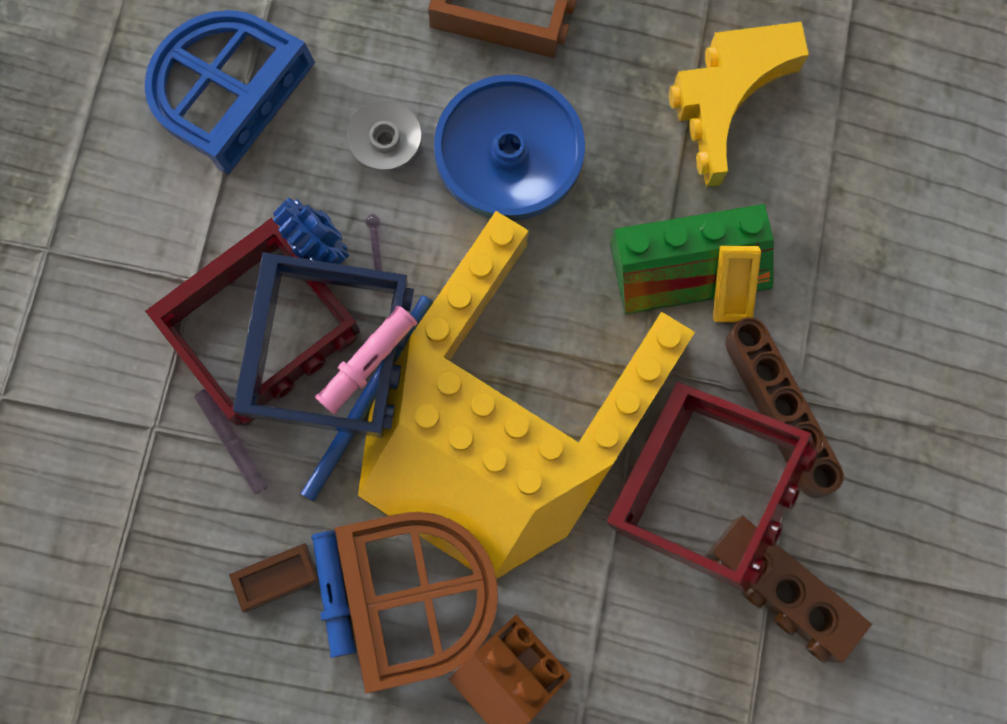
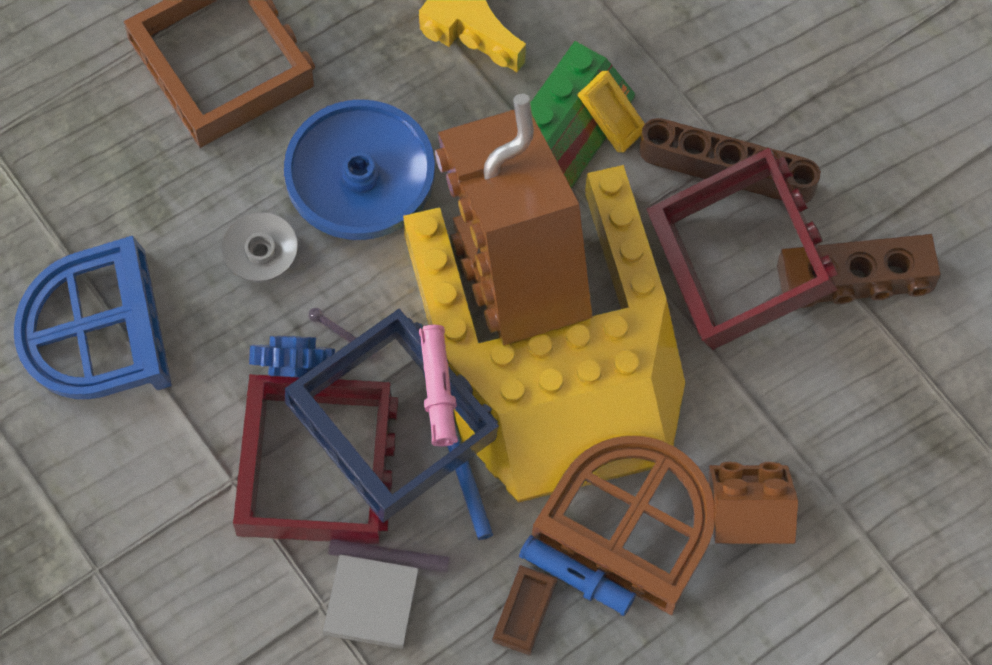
camera: 45 degrees left, 10 degrees down
none -> light grey tile [323,555,419,649]
none -> dark orange piece [435,94,592,346]

